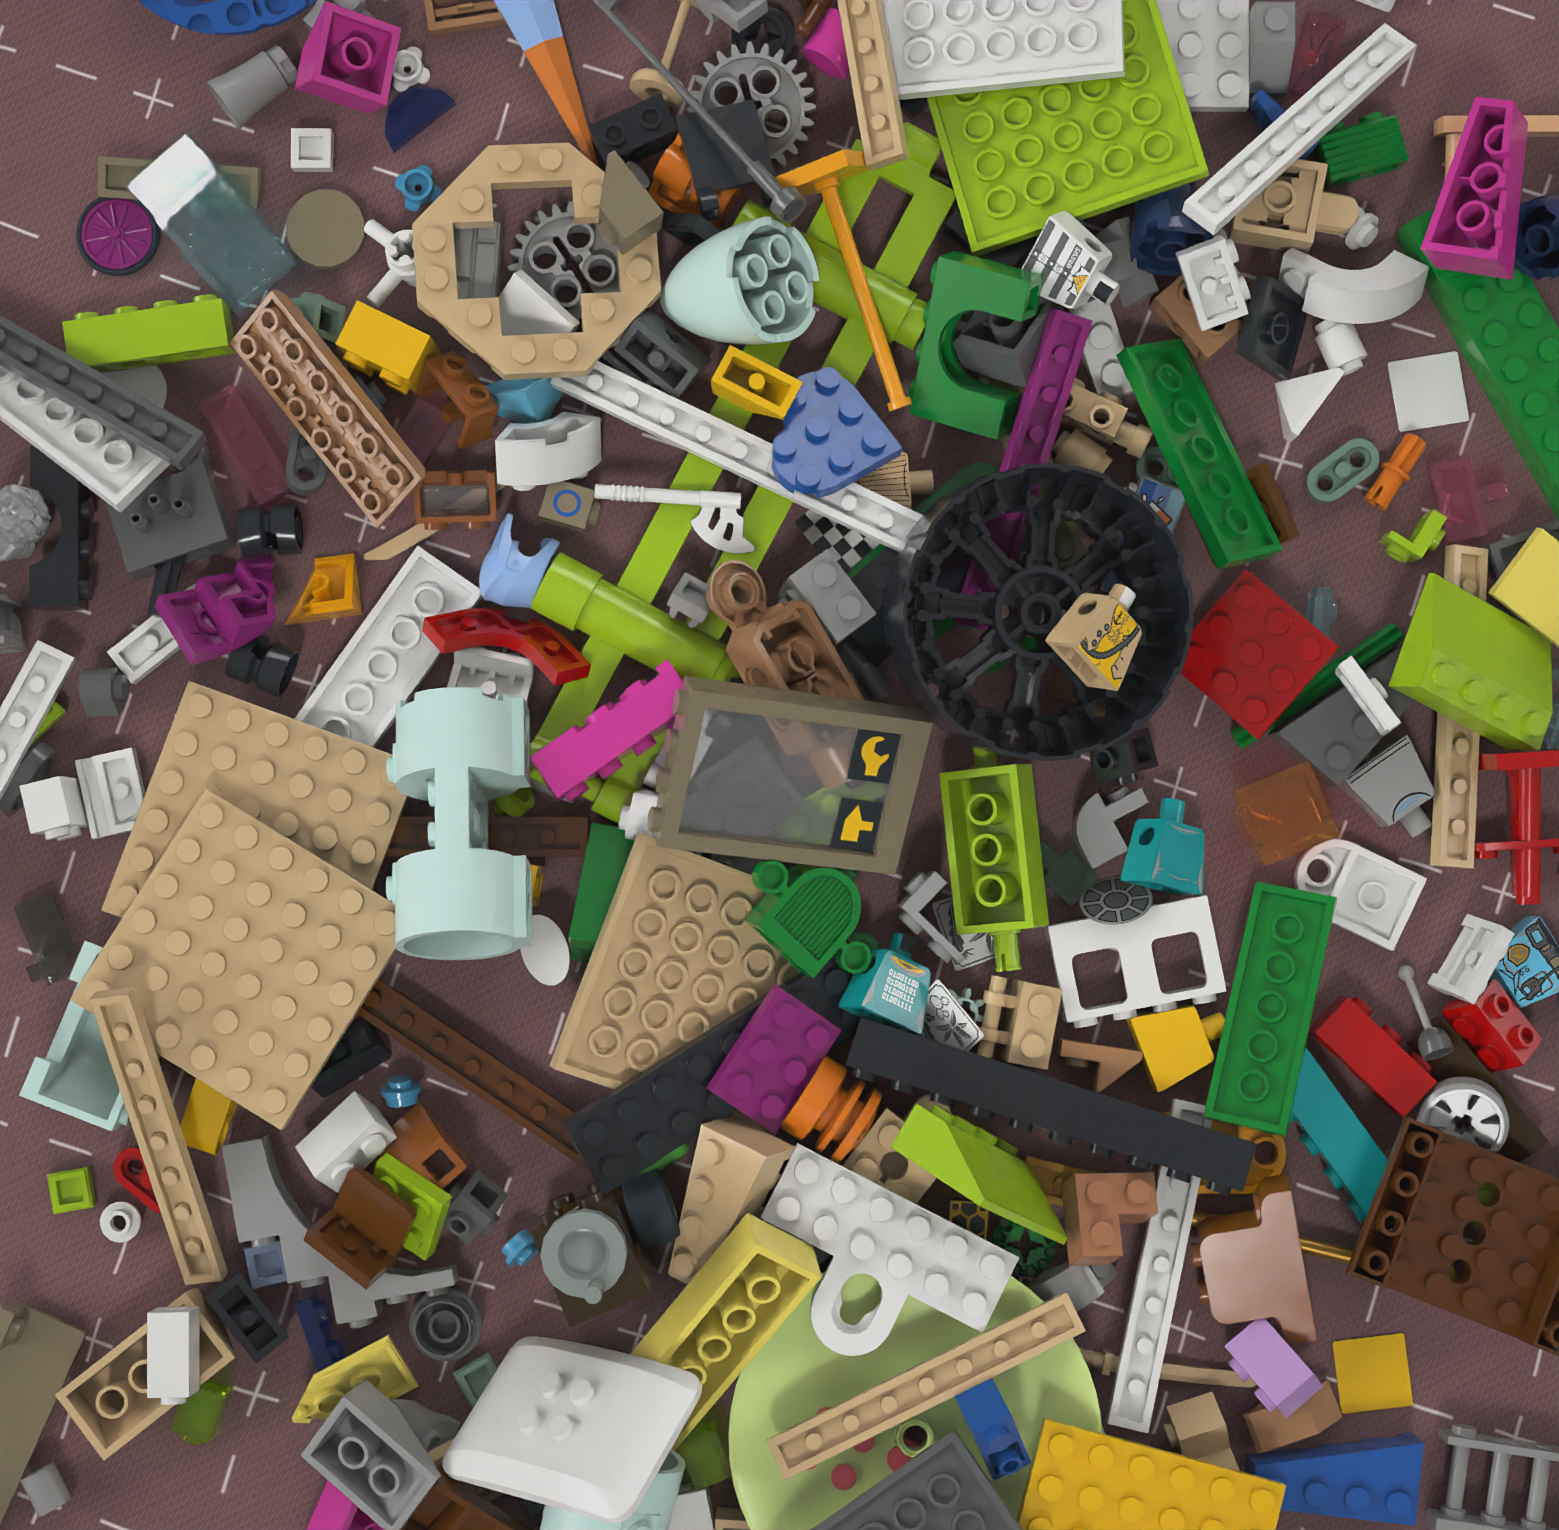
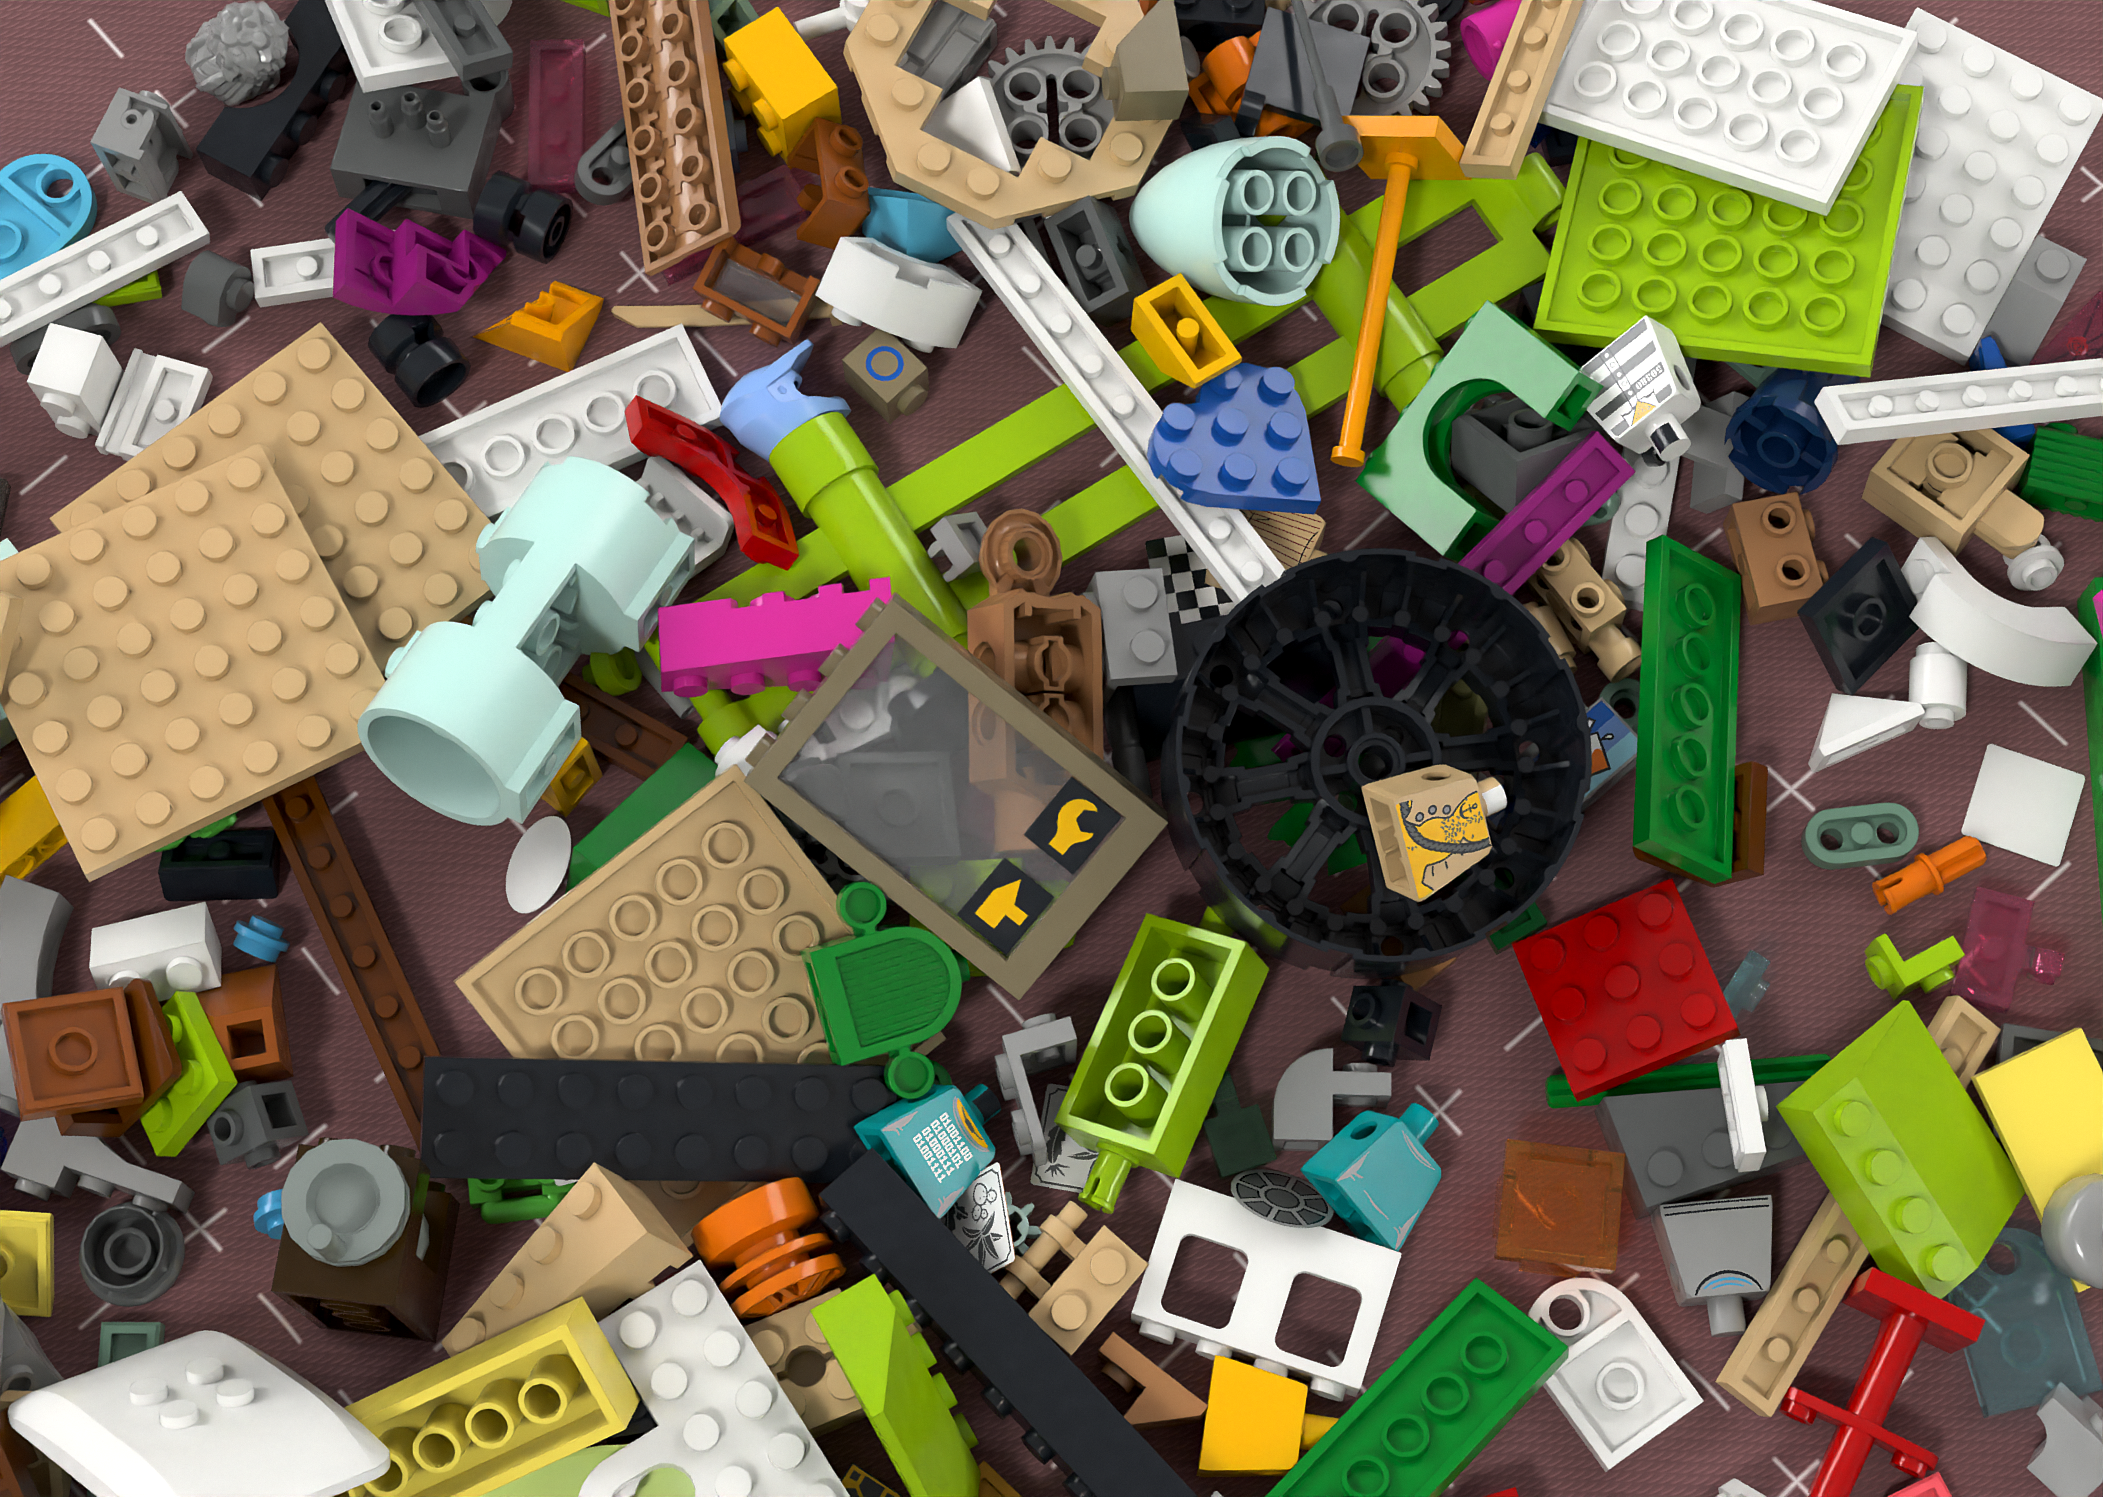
camera: 30 degrees right, 15 degrees down
white piece [594,484,754,553] -> none
black wheel [621,1168,680,1250] -> none
magenta plate [706,985,842,1134] -> none
white bracket [1175,228,1251,331] -> none
none -> dark orange plate [1,986,144,1122]

